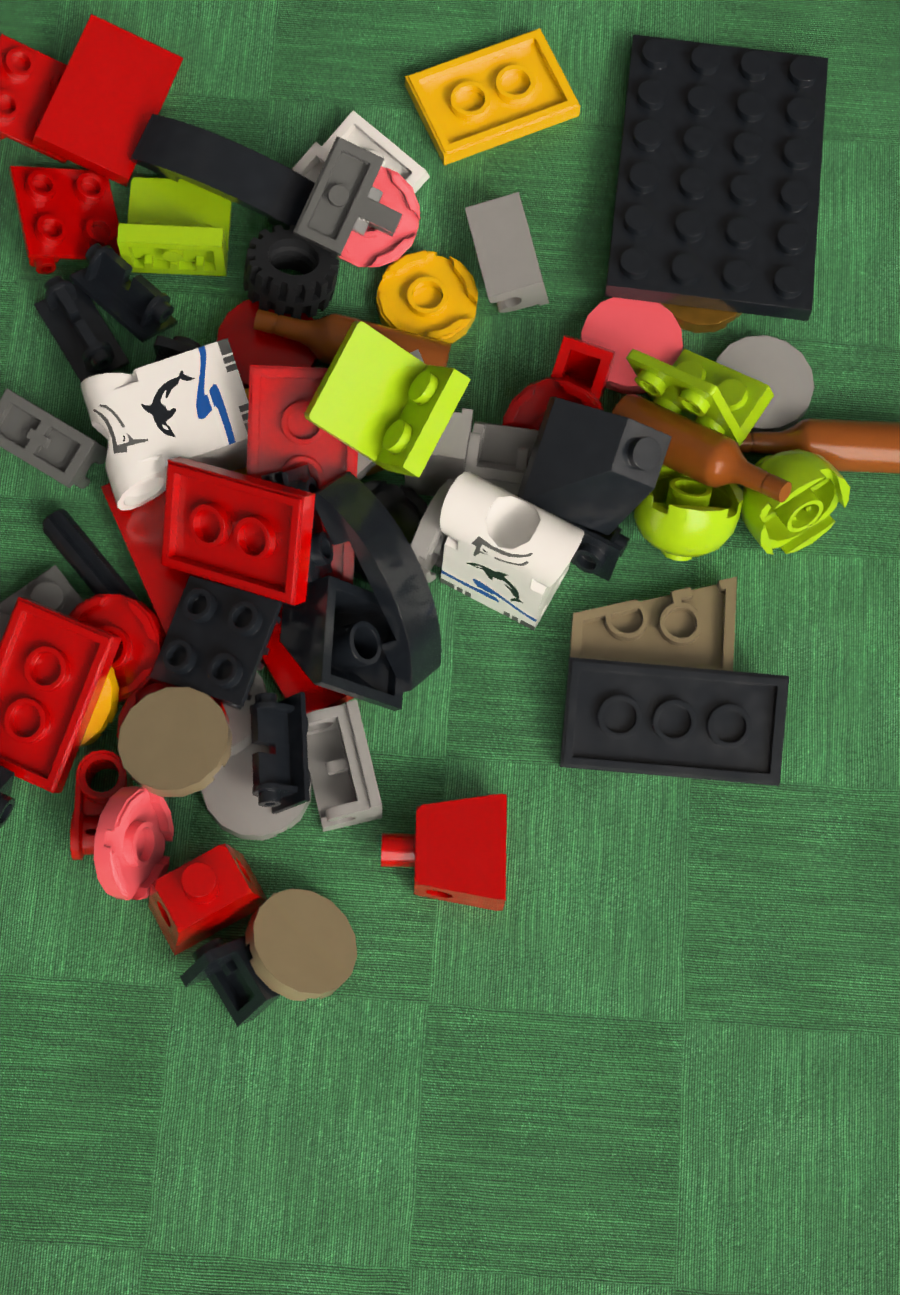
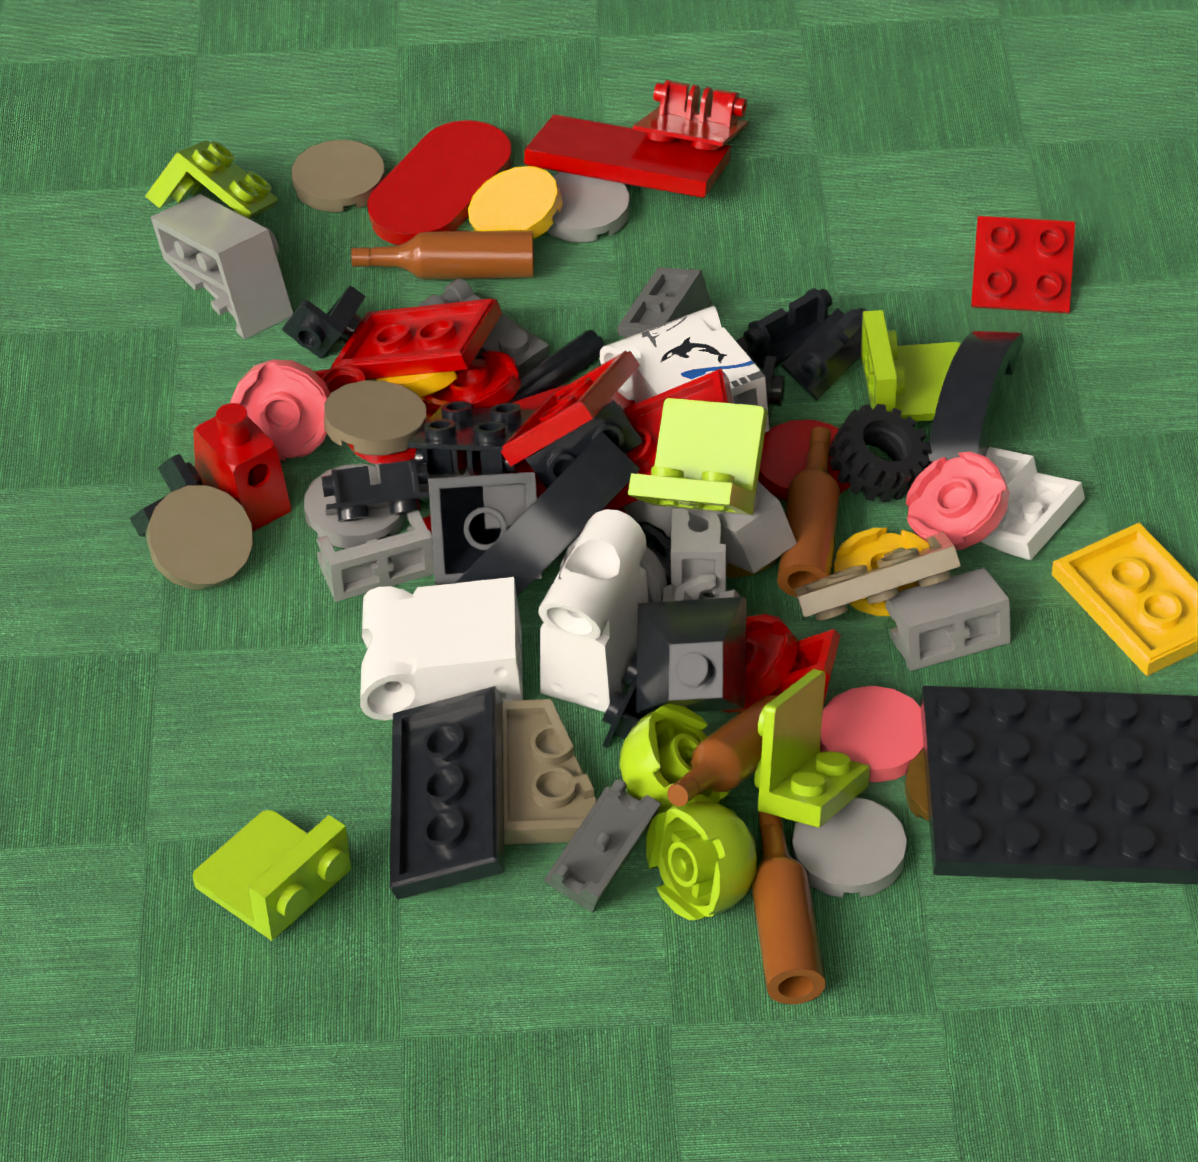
camera: 90 degrees right, 25 degrees down
red hinge [9,166,121,274] -> none
red tile [32,14,183,187] -> none
dark grey hinge [293,137,403,256] -> none
red torso [381,794,507,911] -> none
none -> lime bracket [192,810,351,941]
none -> white piece [360,577,523,721]
none -> dark grey hinge [544,780,661,913]
none -> wing [795,531,961,621]

